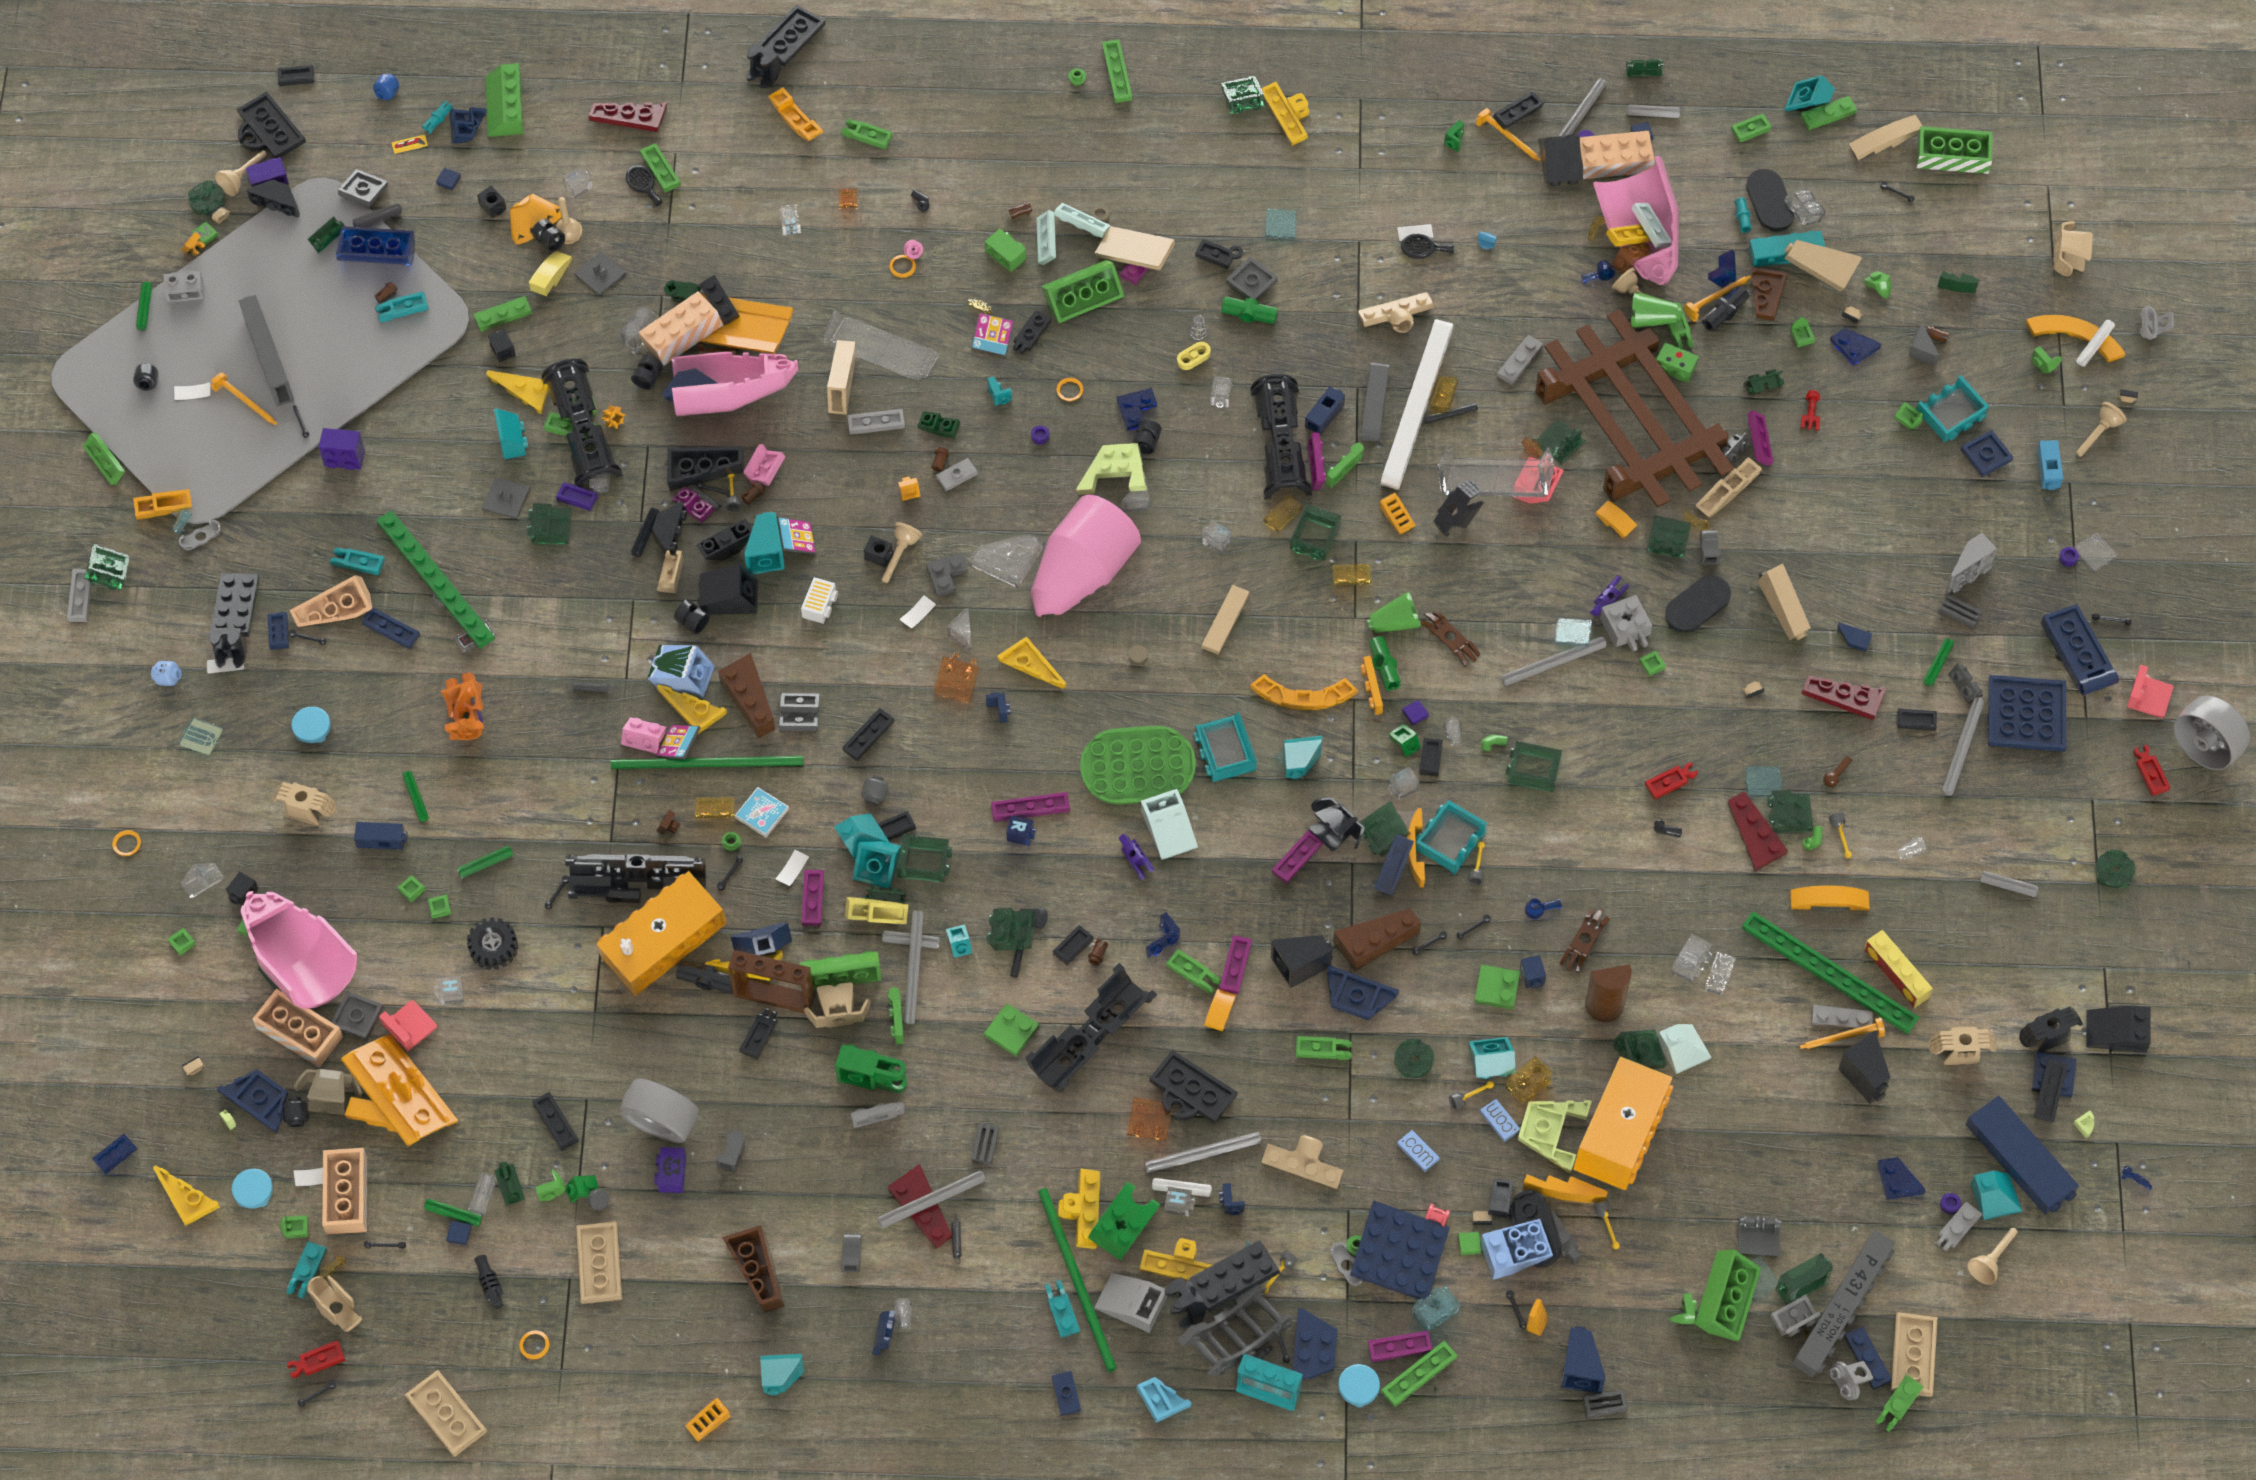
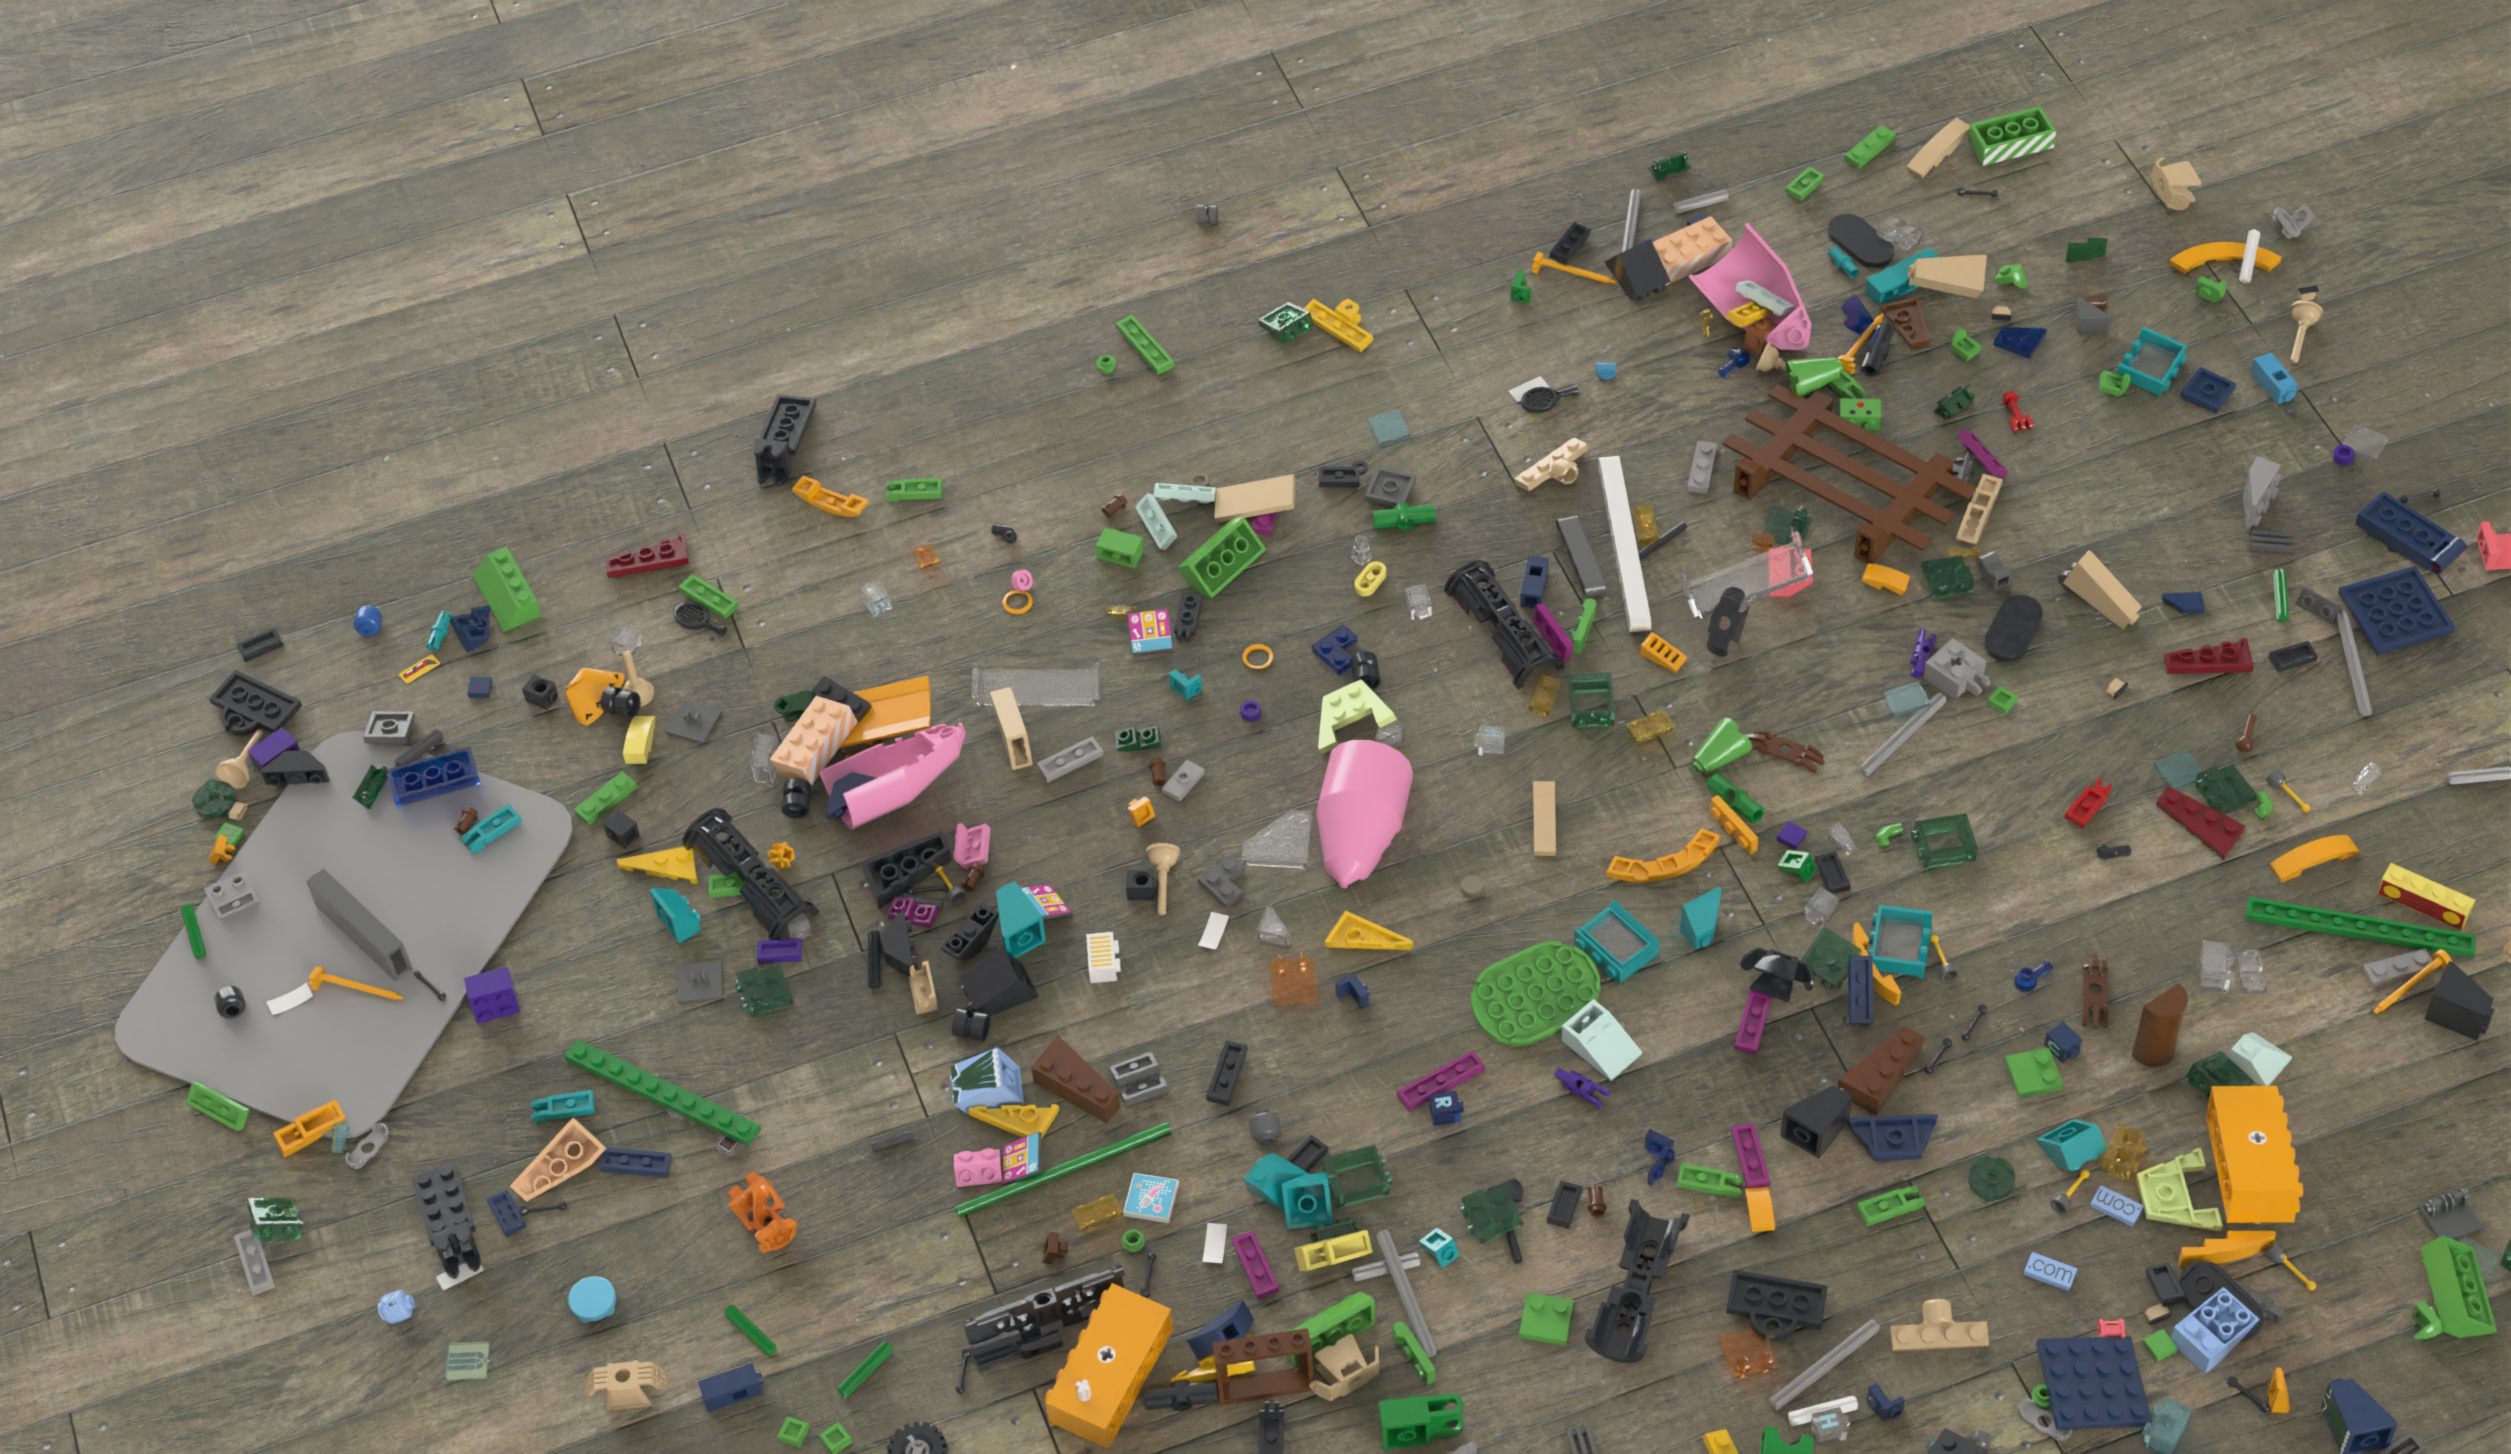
camera: 20 degrees left, 10 degrees down
teal slope [1784,75,1835,112] -> none

